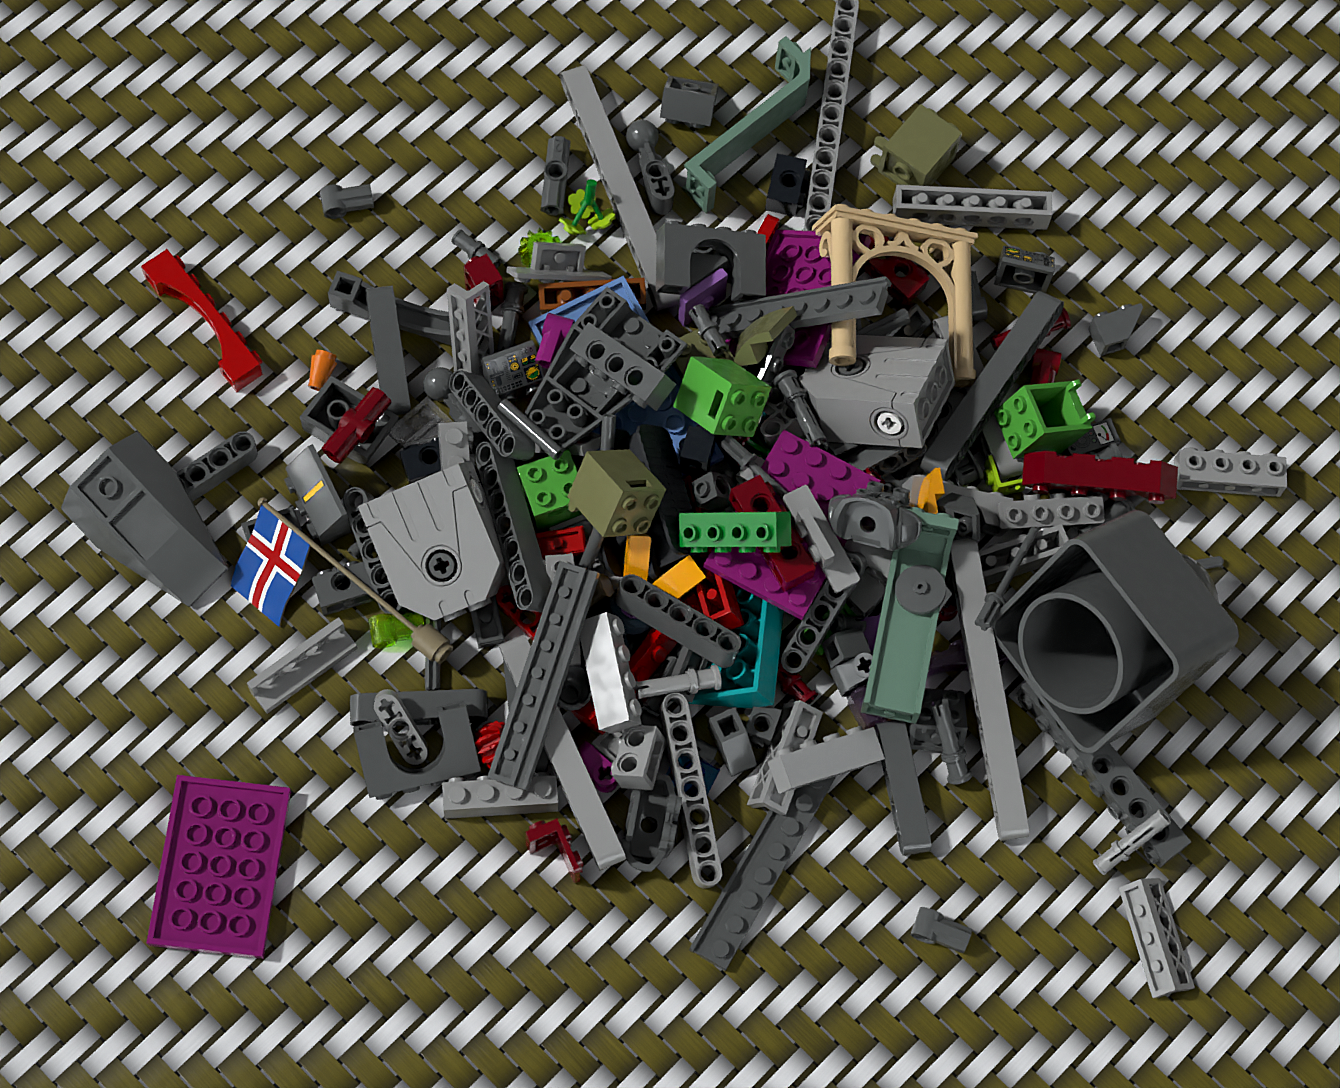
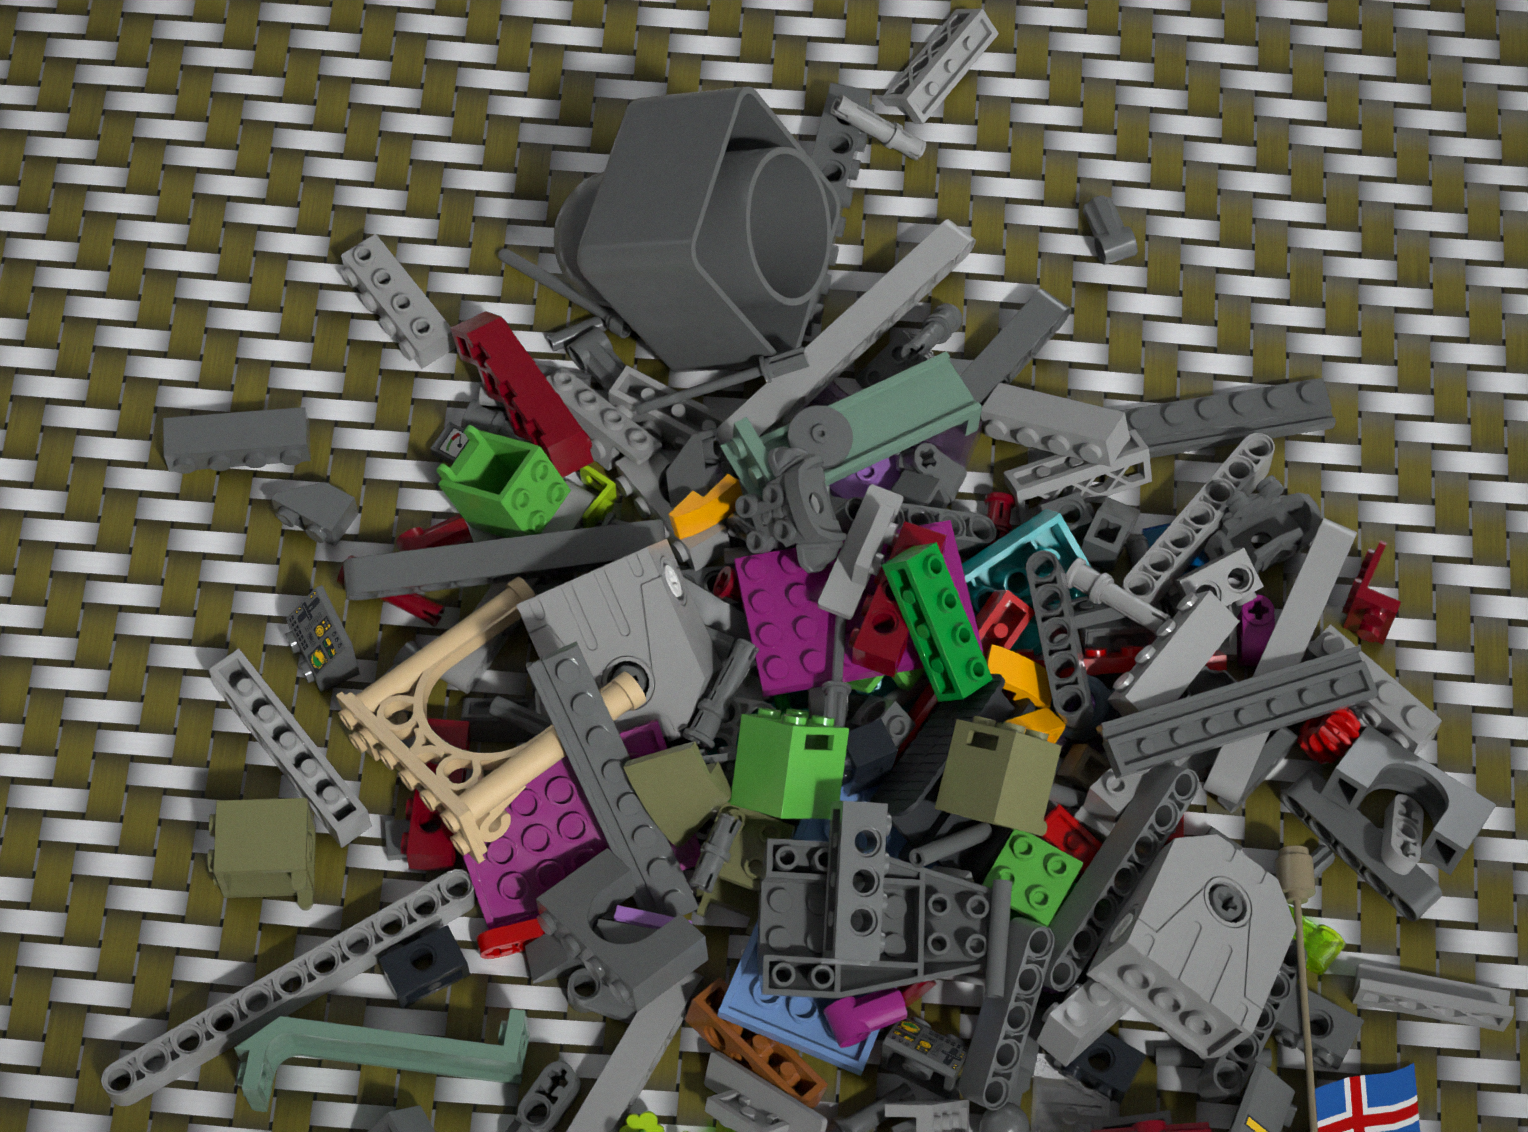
camera: 125 degrees left, 5 degrees down
none -> dark grey brick [163,407,311,474]

